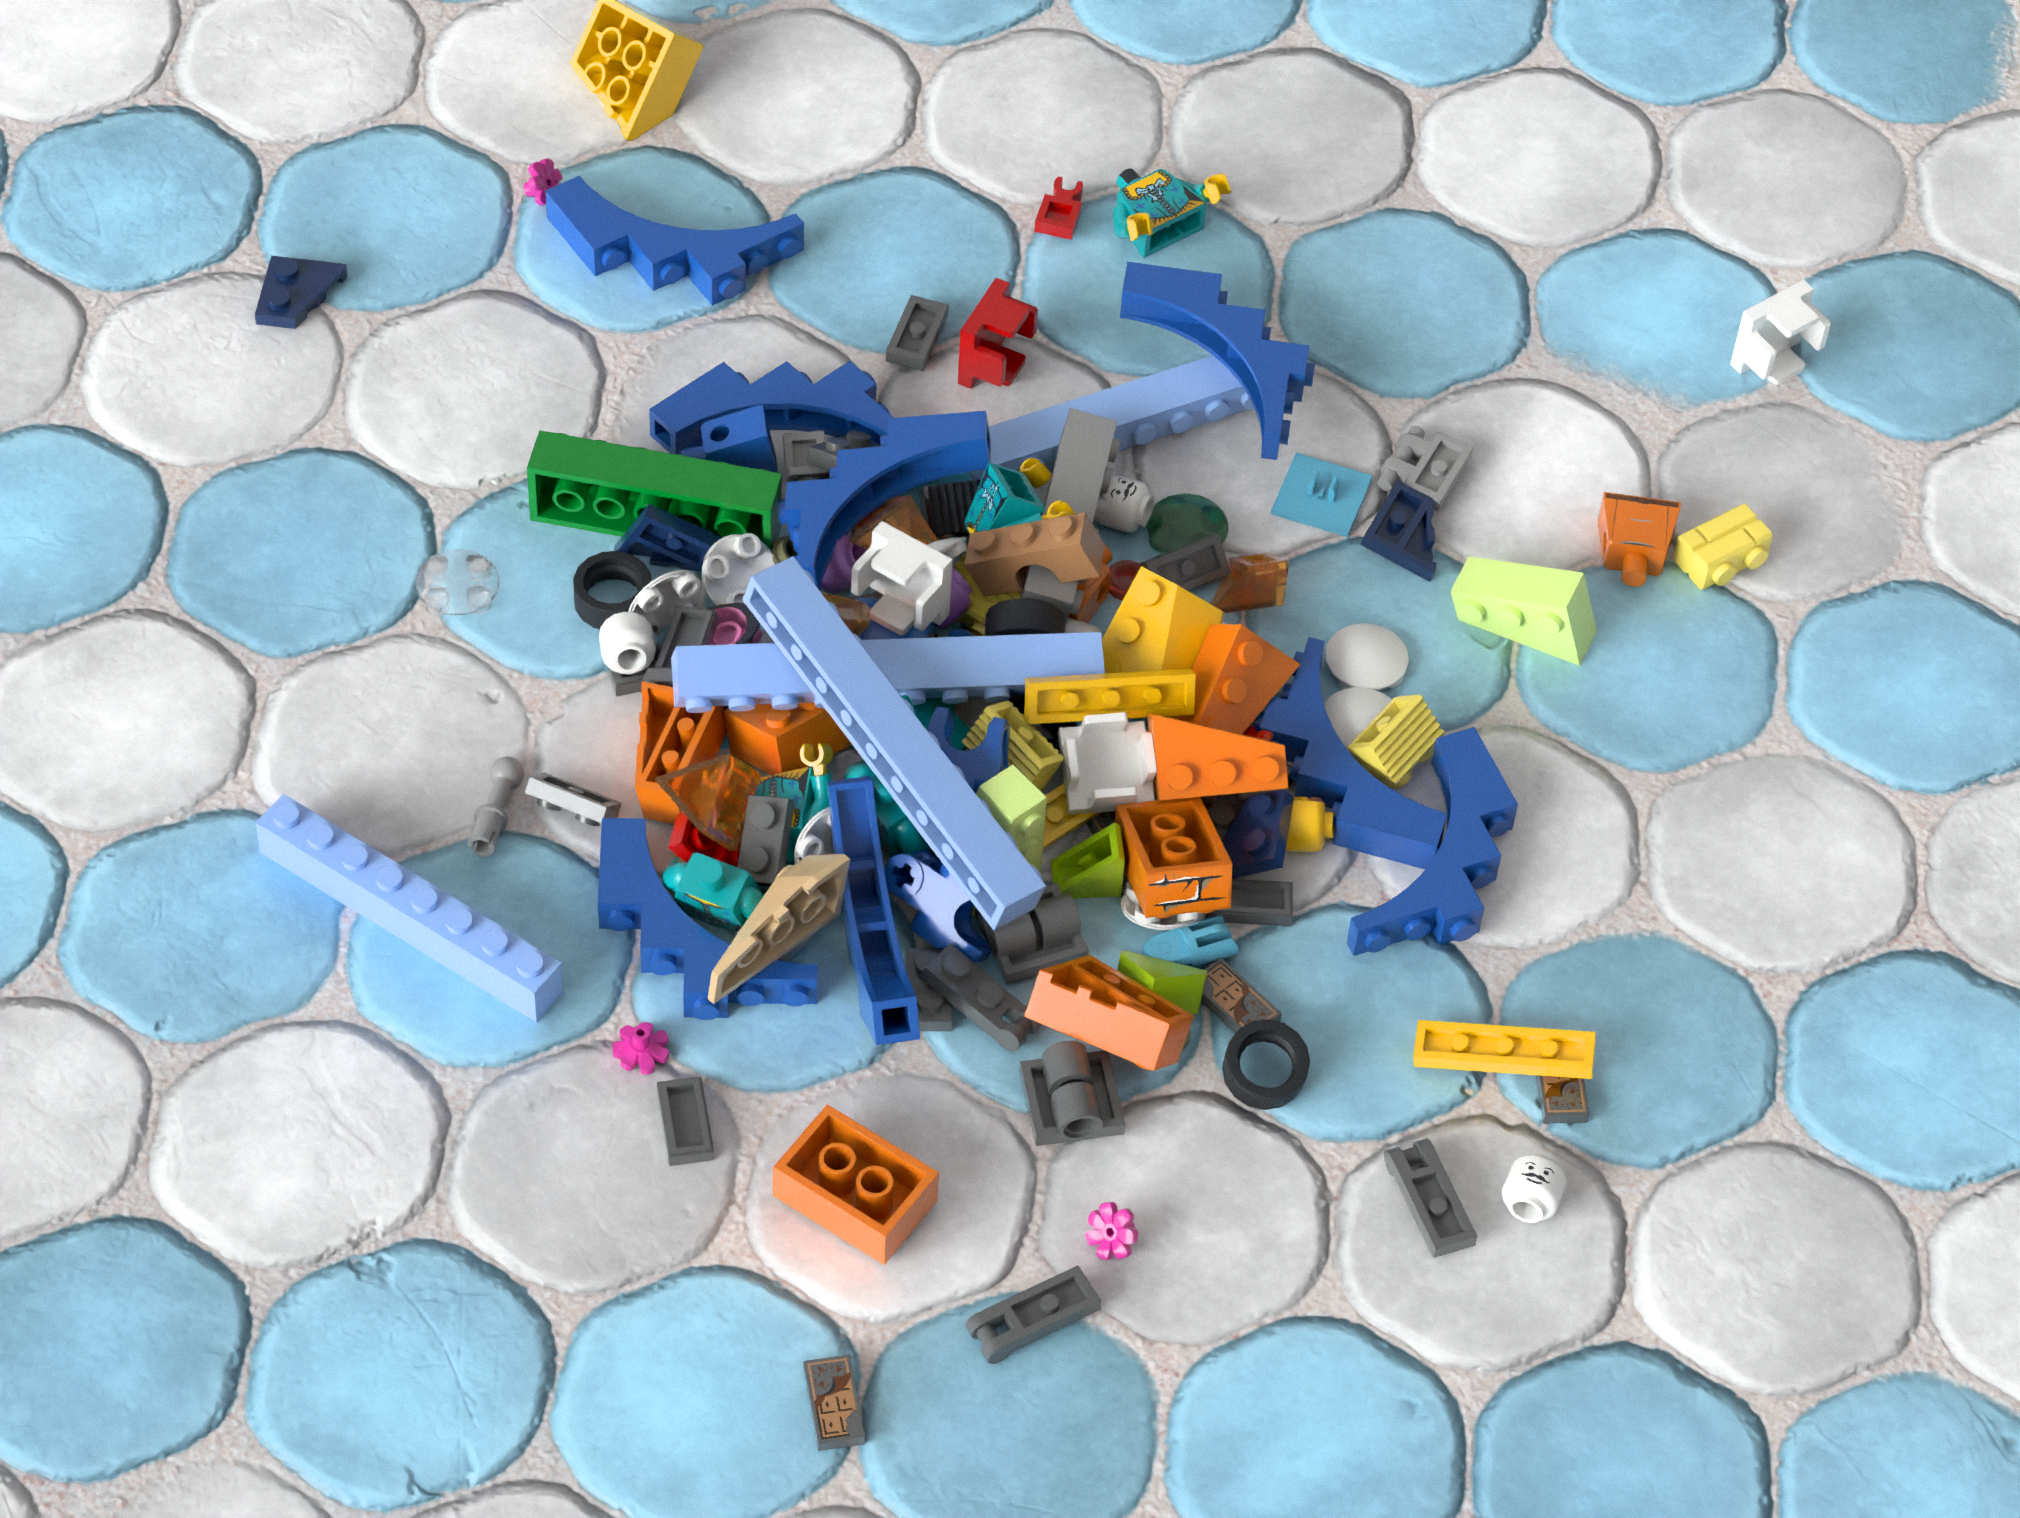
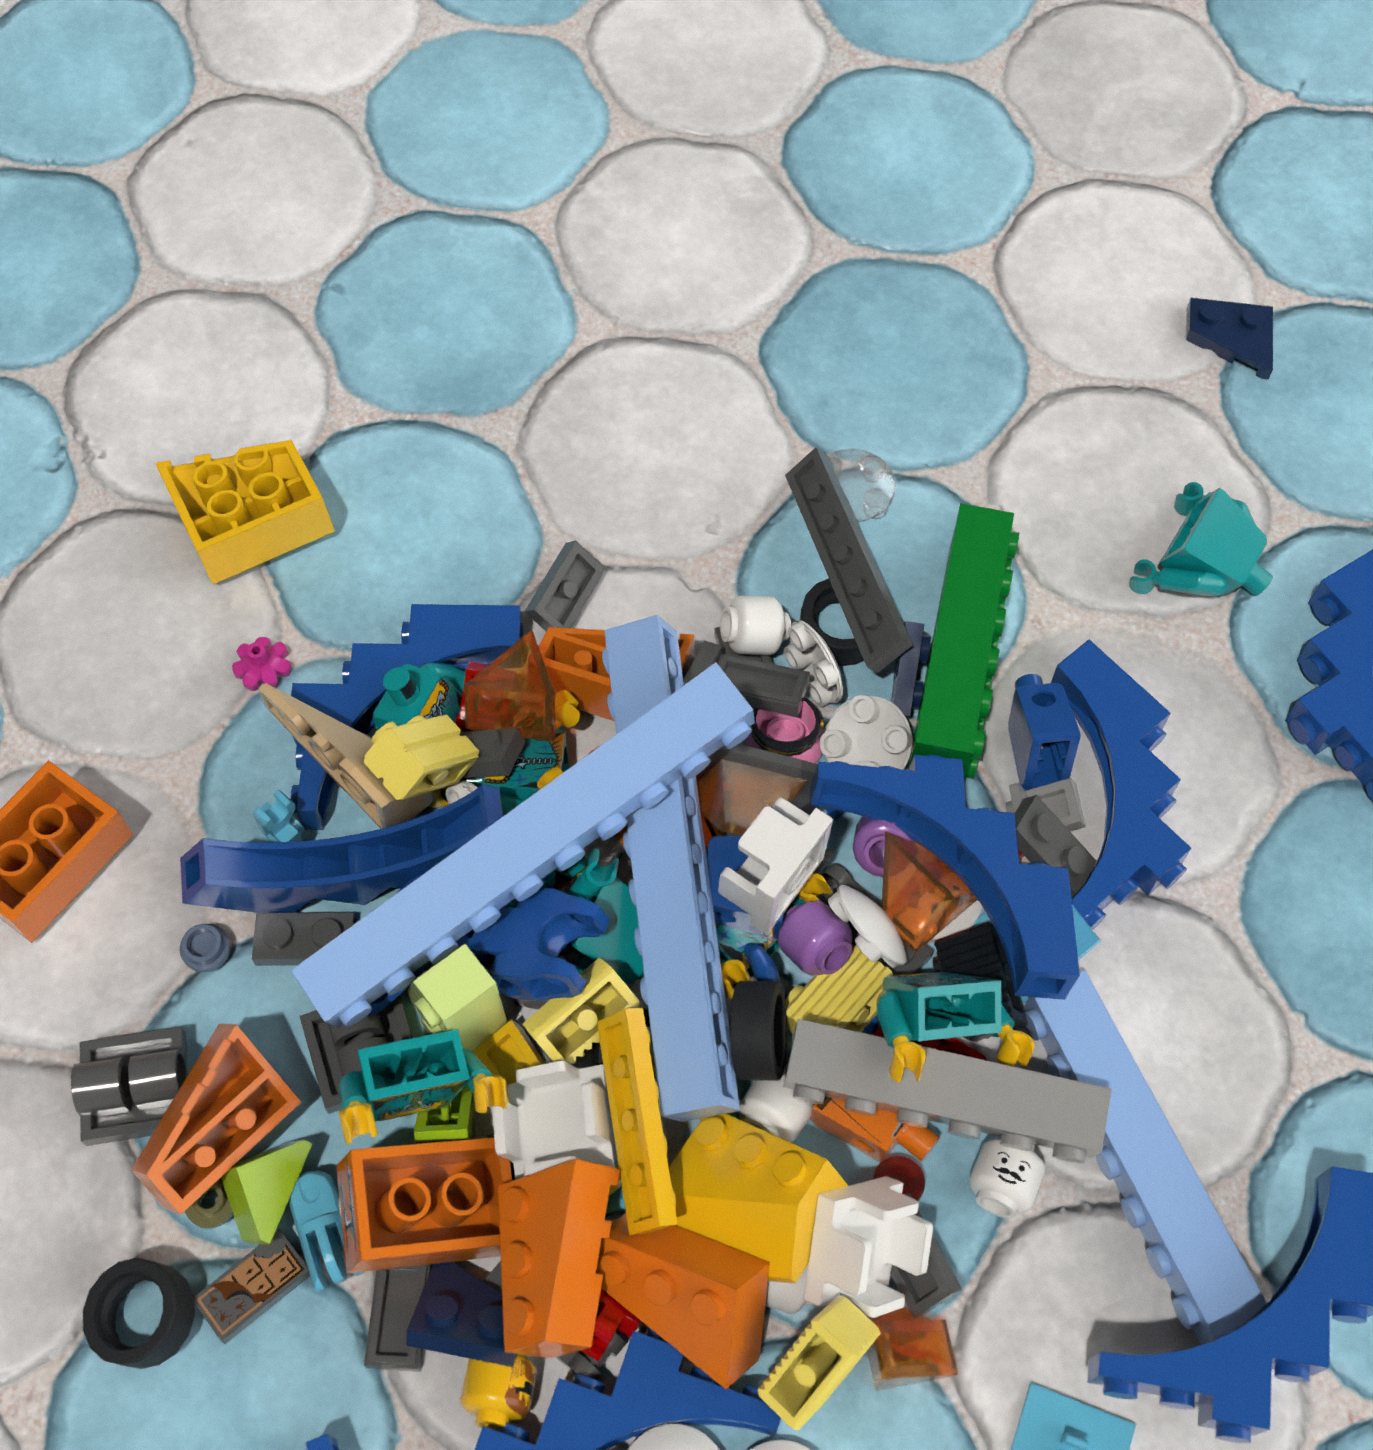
camera: 95 degrees right, 10 degrees up
light blue brick [256,794,563,1023] -> none
light grey pin [467,756,524,857] -> none
dark grey tile [657,1076,714,1166] -> none
dark grey plate [886,295,949,371] -> none
dark grey plate [920,943,1043,1052] -> none
red panel [958,278,1038,389] -> none
medium nougat arch [964,512,1105,597] -> none
clear green dish [1147,493,1228,552] -> none
none -> yellow wedge [155,440,335,585]
none -> sand blue plate [180,924,230,972]
none -> medium azure plate [253,790,305,842]
none -> teal torso [338,1029,507,1144]
none -> light yellow brick [364,715,479,800]
none -> light yellow brick [757,1296,881,1431]
none -> dark grey plate [785,447,913,673]
none -> white panel [804,1176,933,1318]
none -> teal torso [1129,482,1273,597]

